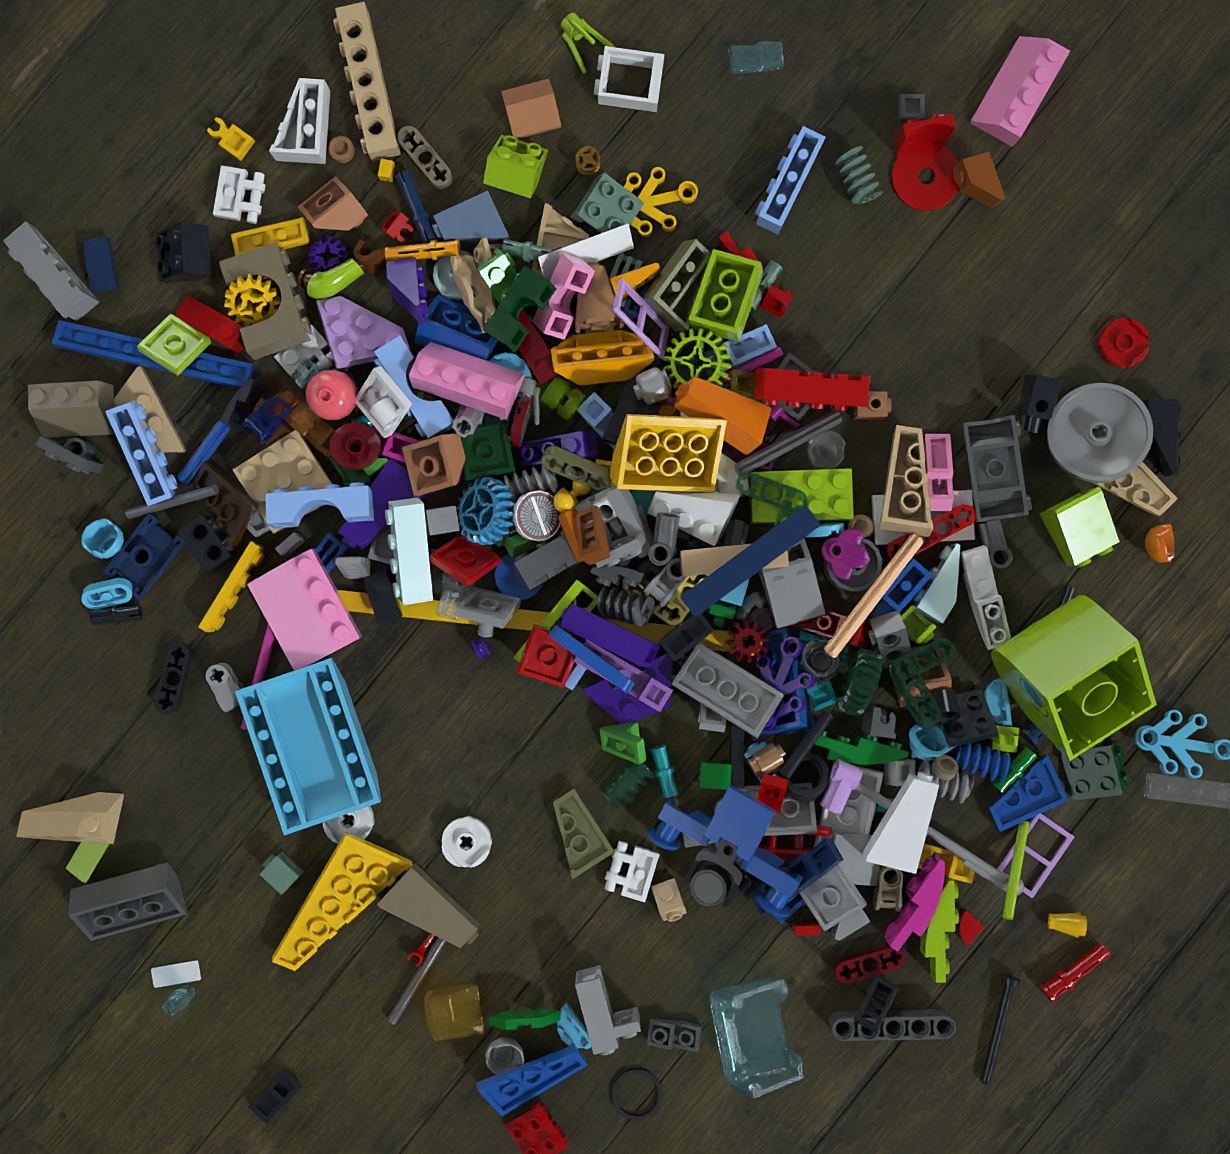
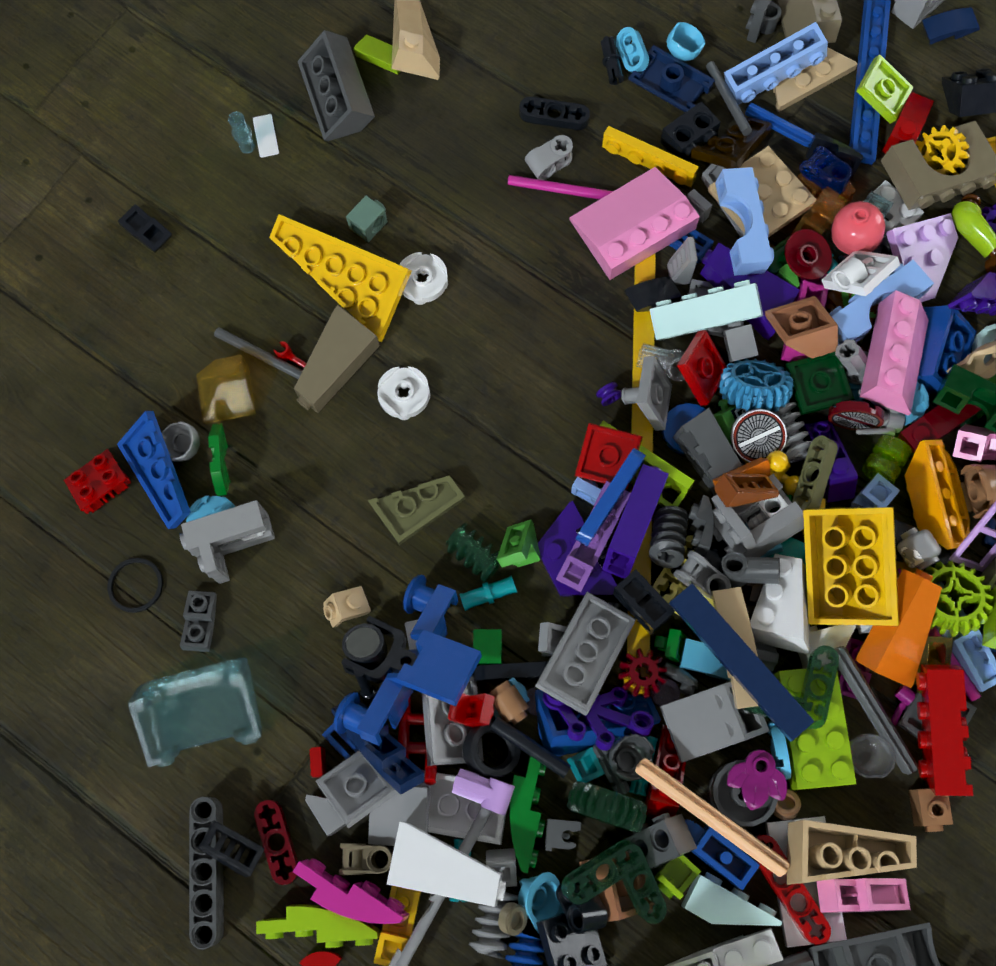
camera: 90 degrees right, 15 degrees down
medium azure slope [235,658,381,835] -> none
white plate [604,840,659,902] -> none

